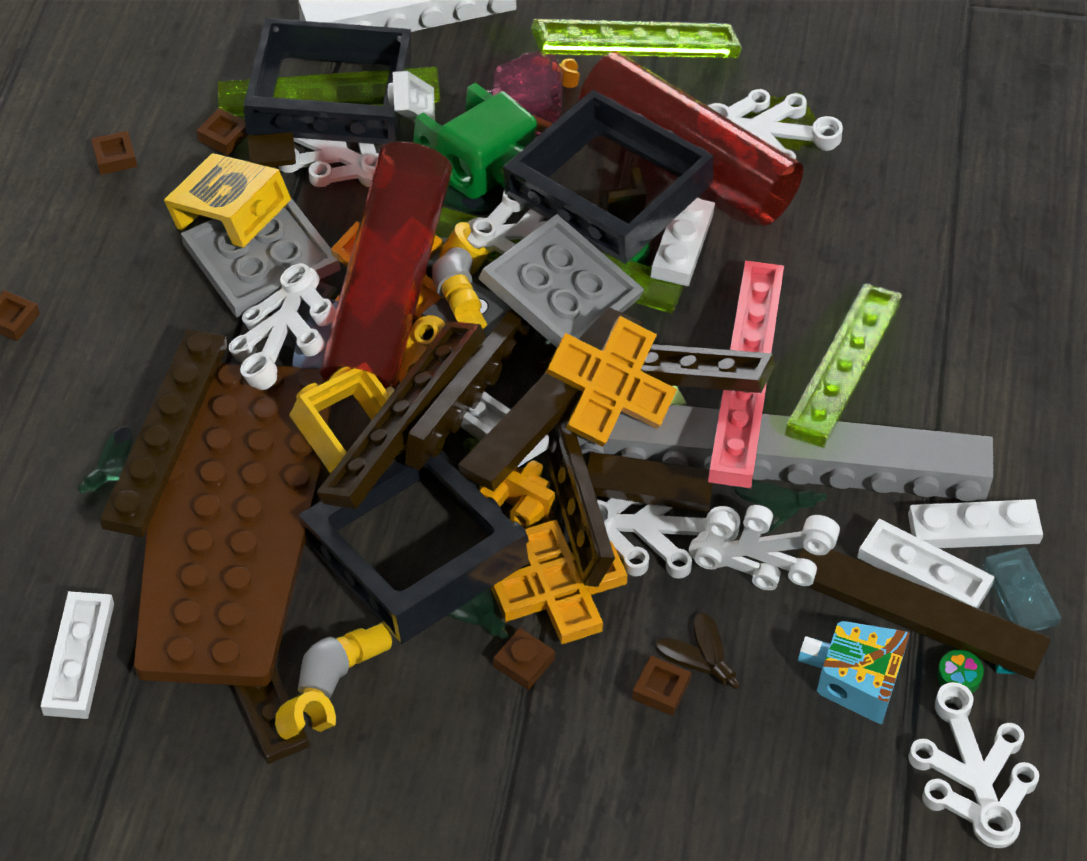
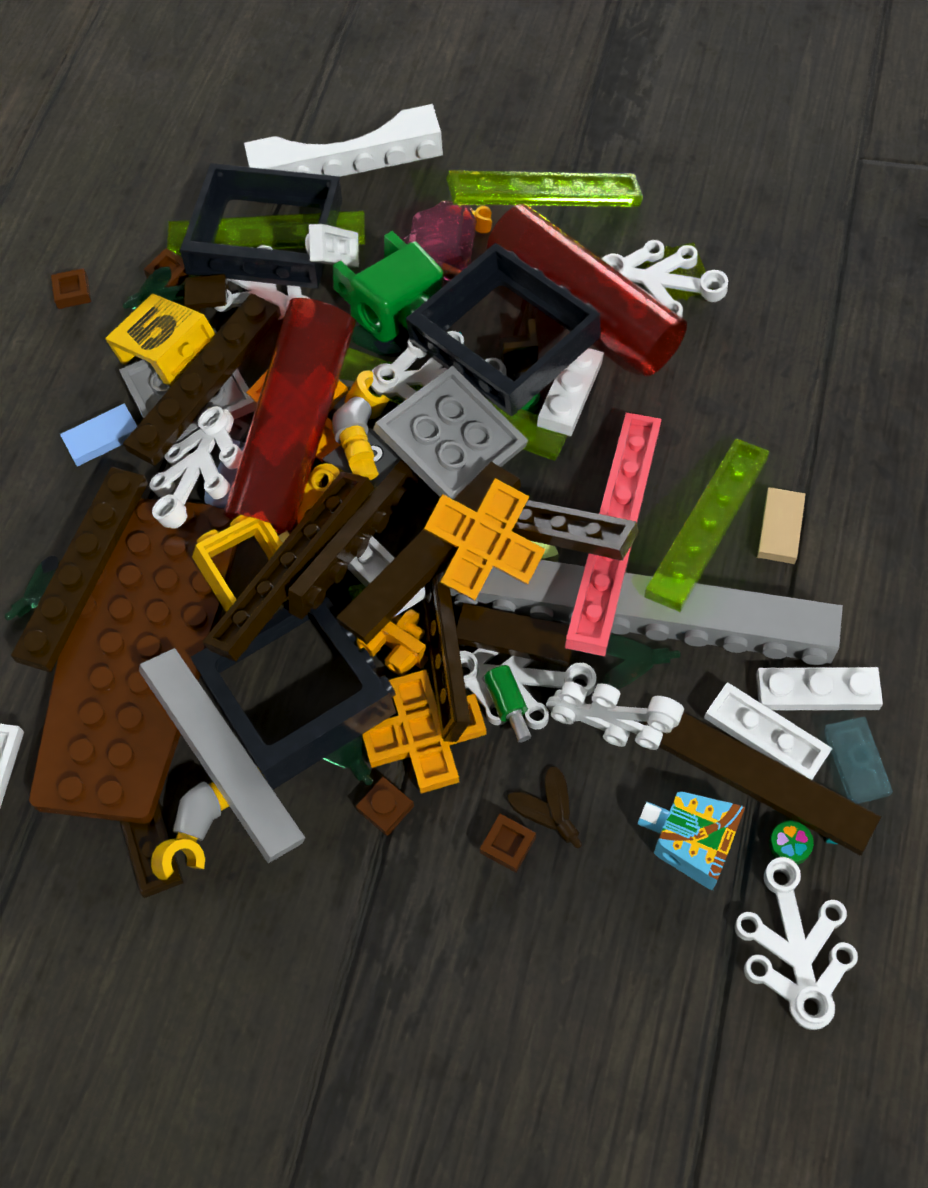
camera: 10 degrees right, 10 degrees up
none -> light blue tile [60,403,137,467]
none -> clear green piece [123,267,185,309]
none -> dark brown plate [123,293,281,466]
none -> light grey tile [139,648,305,863]
none -> green piece [483,665,531,742]
none -> tan tile [757,487,806,564]

